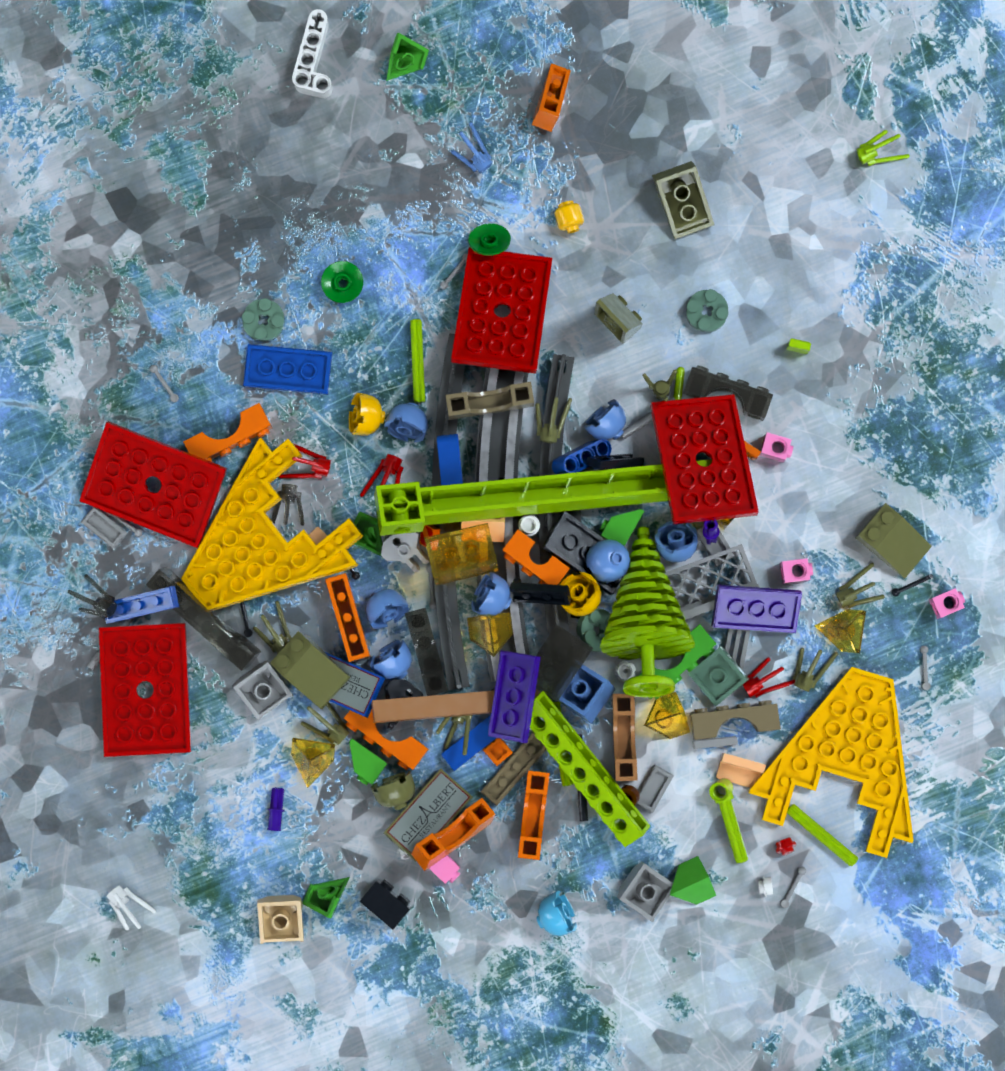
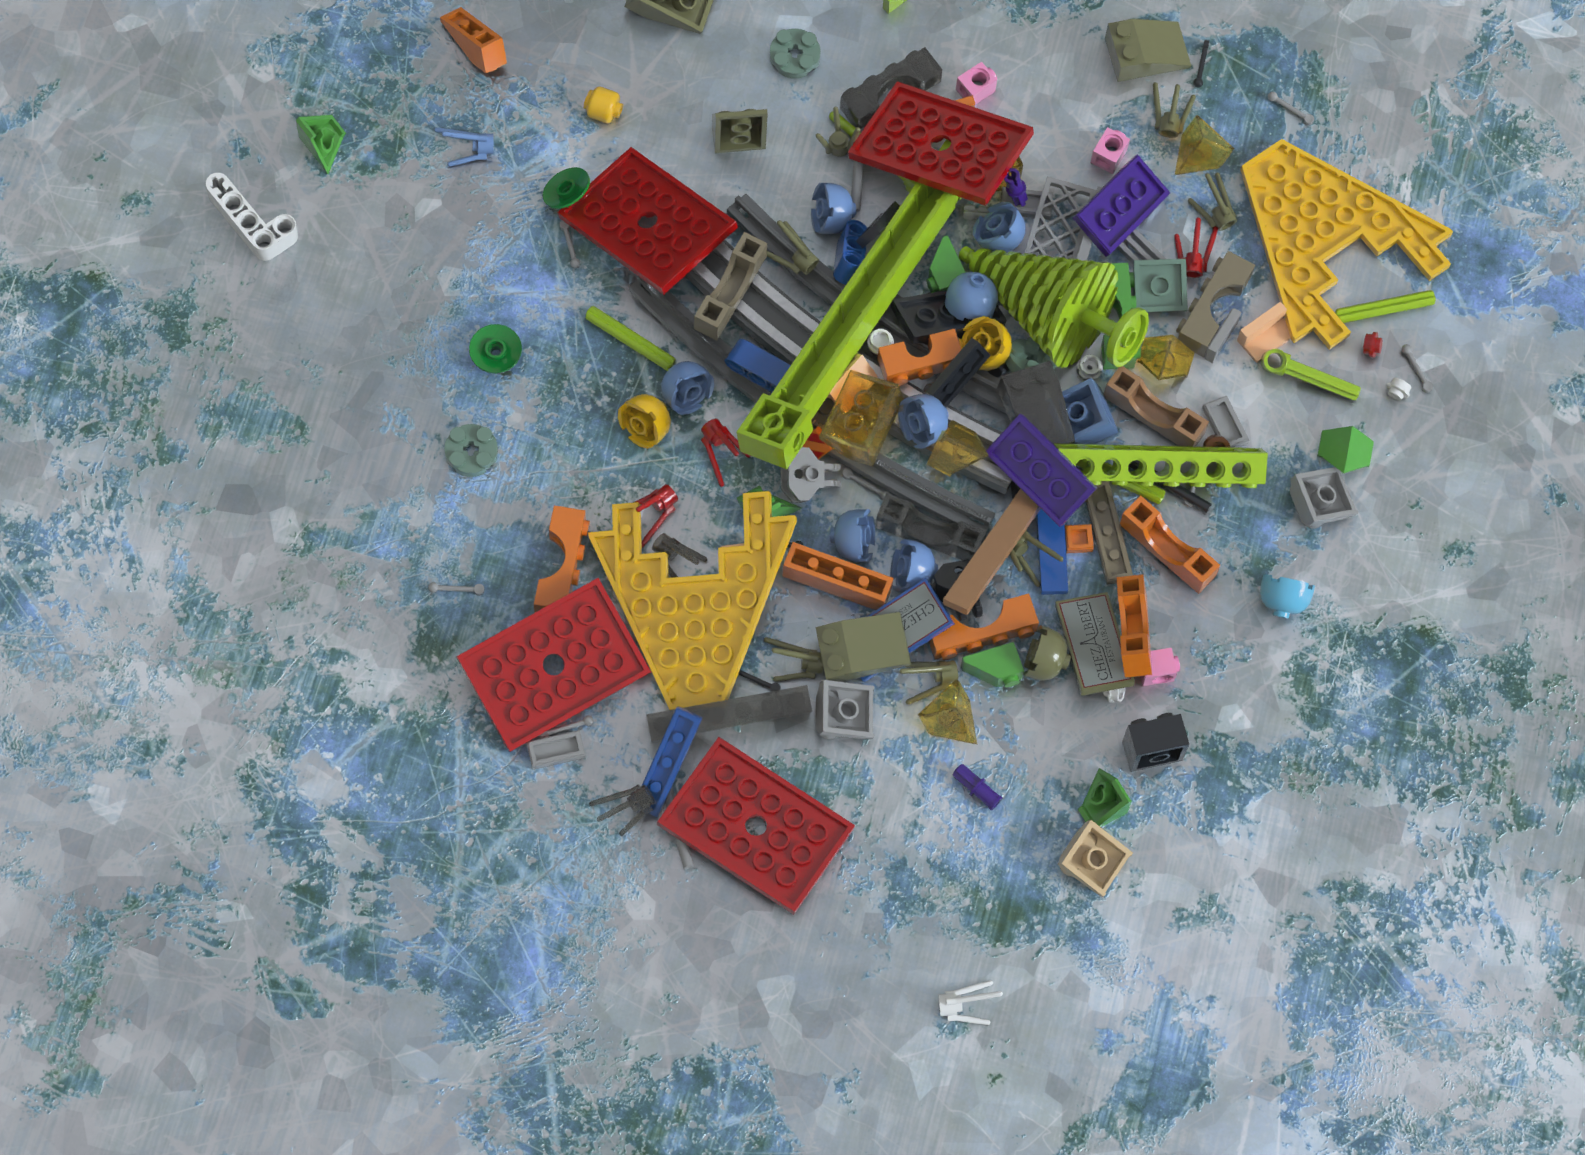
camera: 60 degrees left, 15 degrees down
blue tile [243,344,332,395] -> none
bright pink brick [929,588,965,619] -> none

